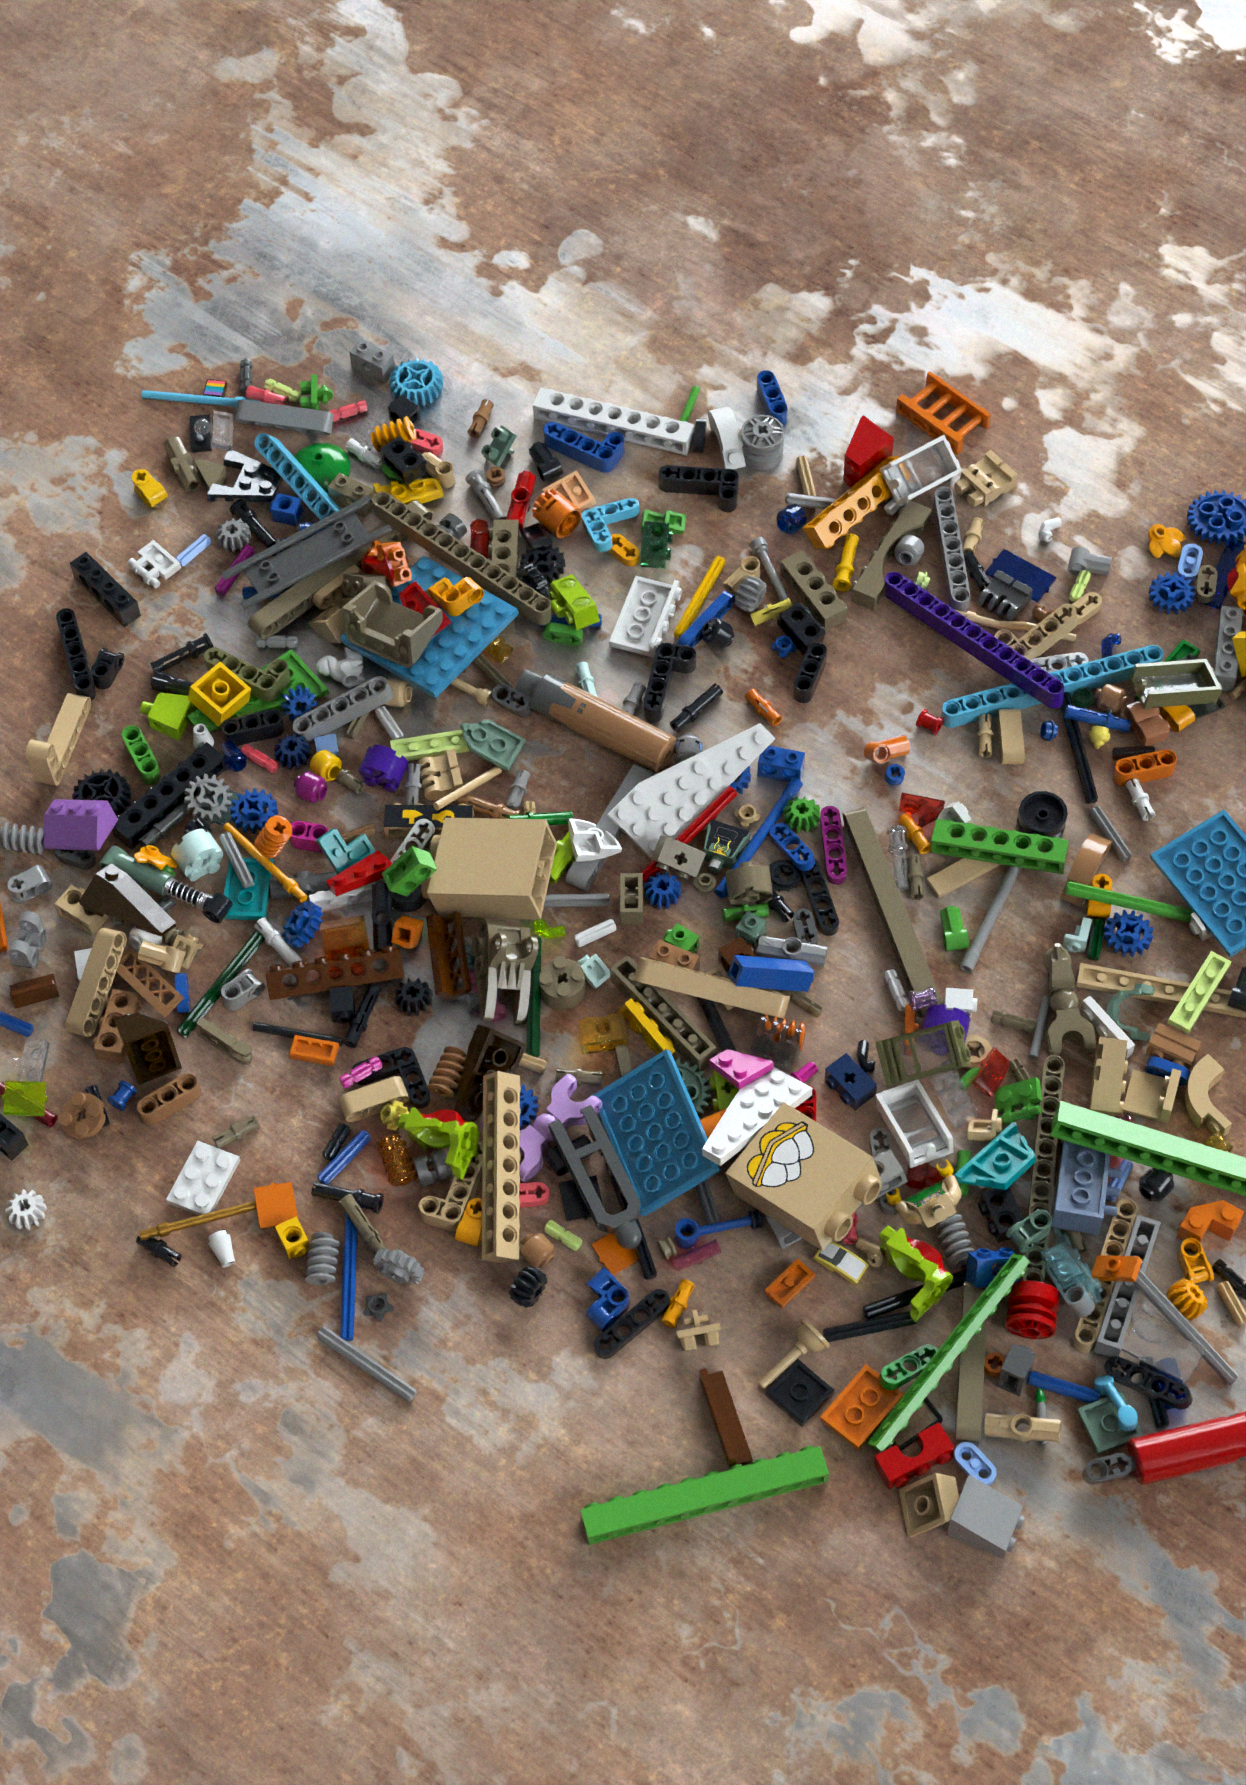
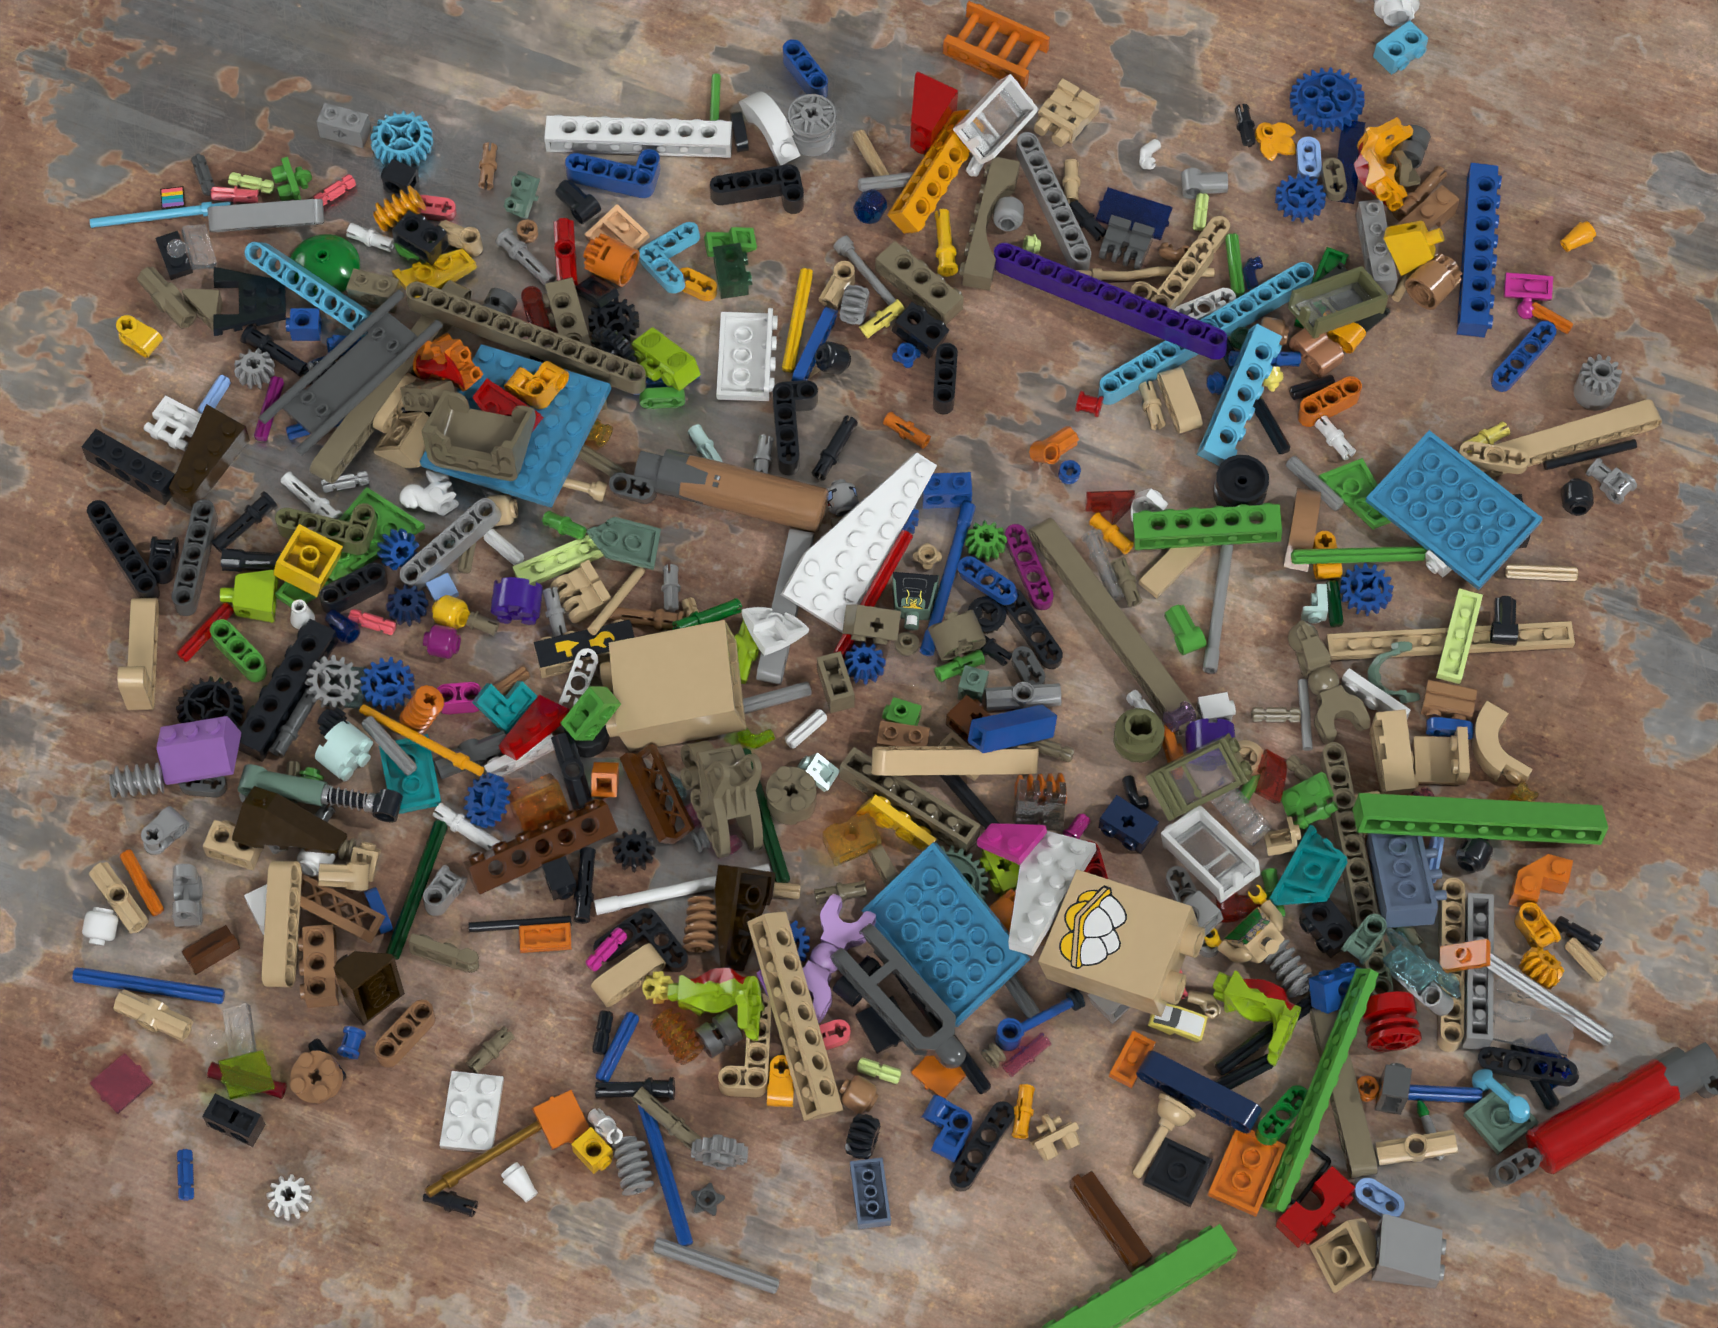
camera: 20 degrees left, 5 degrees up
light orange plate [134,845,177,870] -> none
none -> dark brown wedge [169,404,250,512]
none -> dark grey beam [172,499,218,616]
none -> red axle [177,602,234,662]
none -> white pin [281,471,343,520]
none -> bright green axle [542,511,587,539]
none -> white pin [588,1108,623,1144]
none -> white piece [594,864,771,915]
none -> sand blue piece [850,1157,891,1229]
none -> olive piece [1113,708,1165,763]
none -> dark blue beam [1136,1051,1262,1134]
none -> medium azure brick [1196,324,1282,466]
none -> bright green axle [1225,233,1245,297]
none -> black axle [1235,104,1256,148]
none -> bright green wing [1319,458,1391,530]

